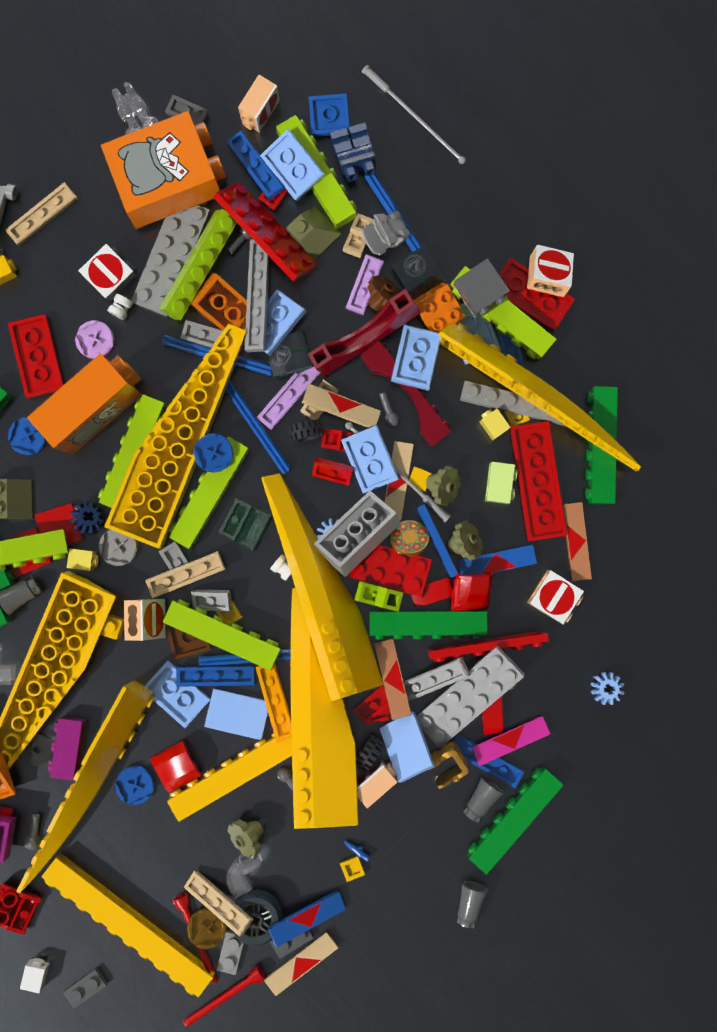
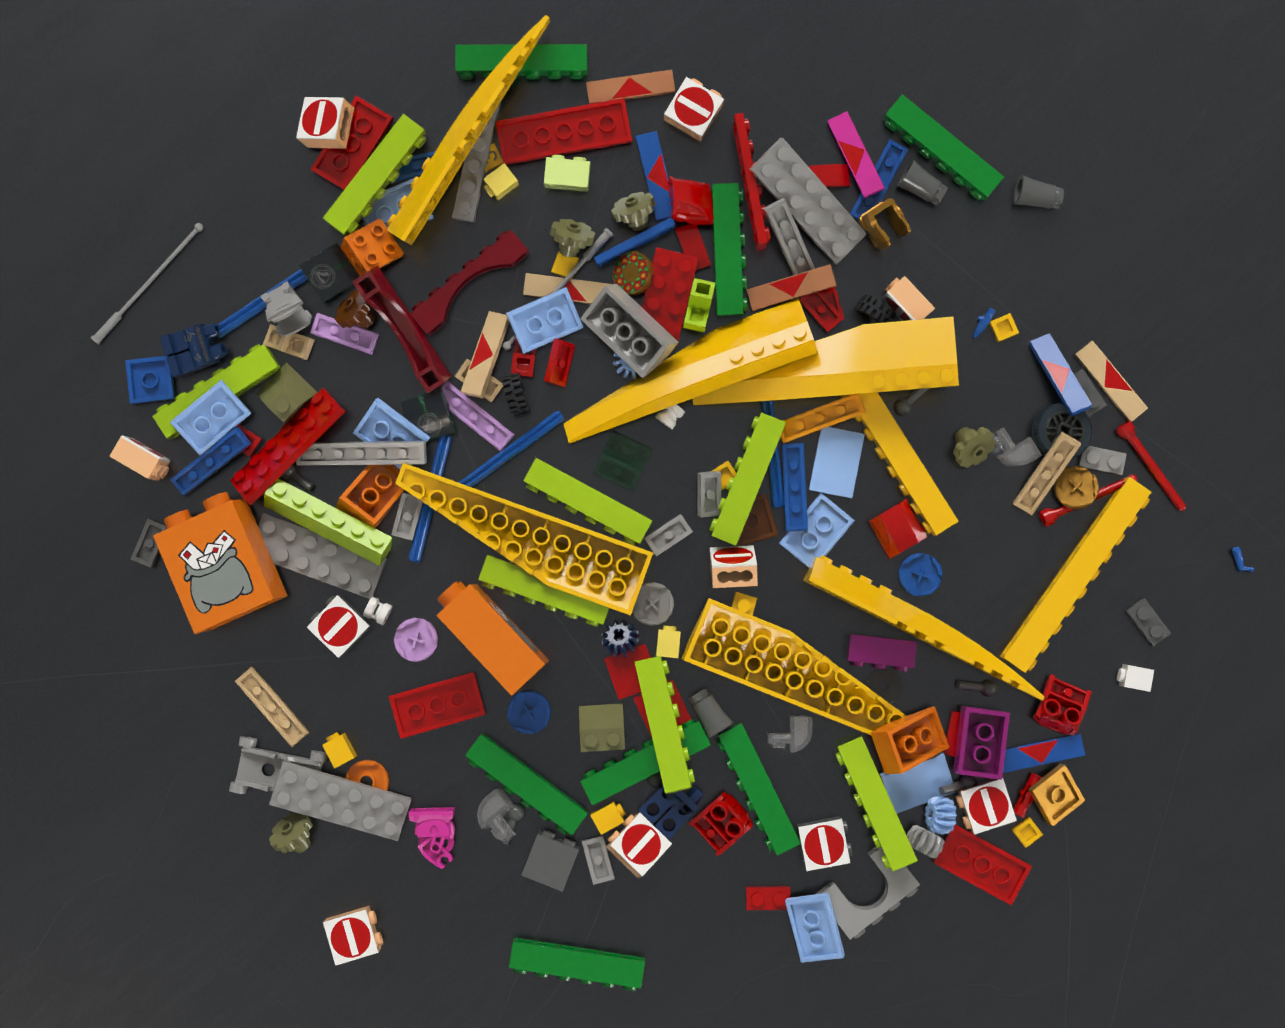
camera: 90 degrees left, 0 degrees up
clear piece [112,82,159,135] -> none
tan tile [145,551,226,598] -> none
blue tile [193,433,233,473] -> none
dark grey bar [379,391,400,427] -> none
light blue tile [379,711,435,783] -> none
light blue tile [391,324,440,391] -> none
dark grey piece [453,258,510,317] -> none
light blue gear [591,672,624,705] -> none

